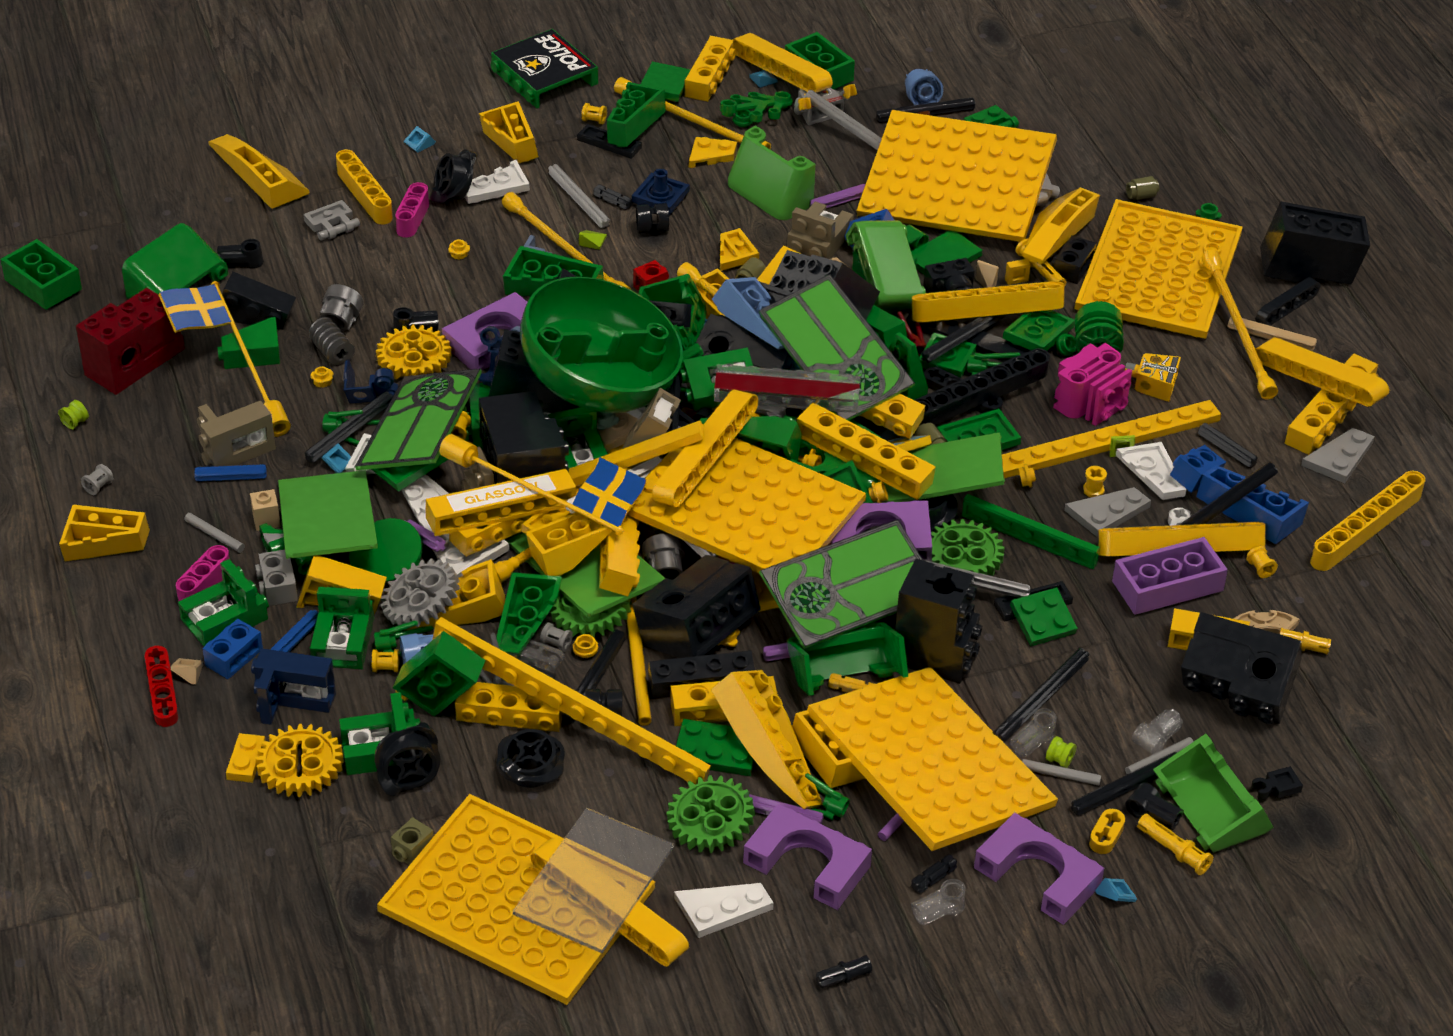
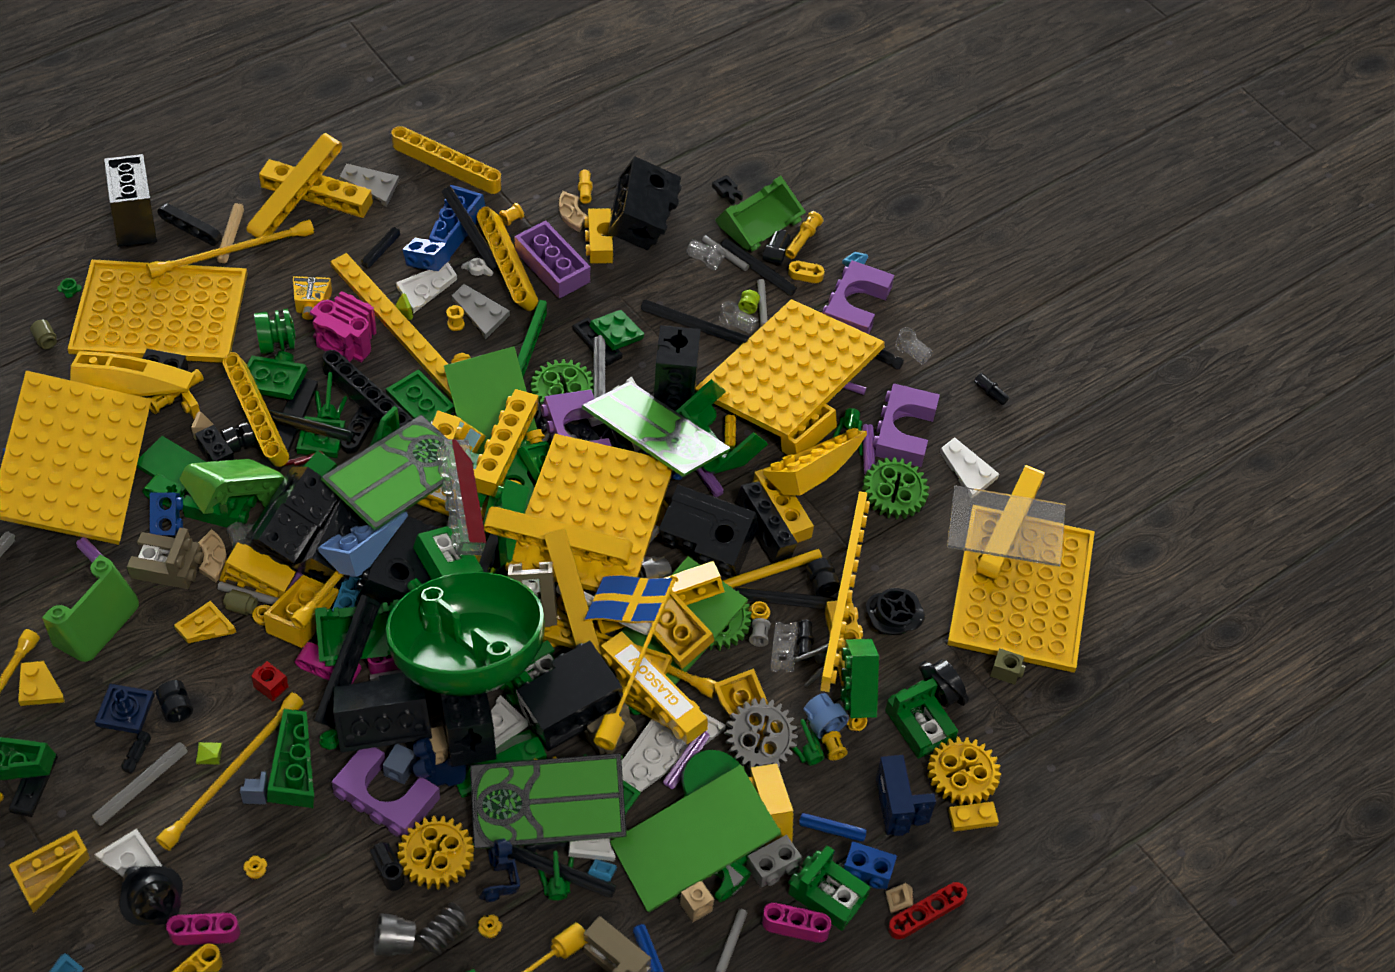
camera: 110 degrees left, 10 degrees up
green brick [310,587,374,669] -> none
green wedge [496,572,562,656] -> none
green plate [676,719,755,777] -> none

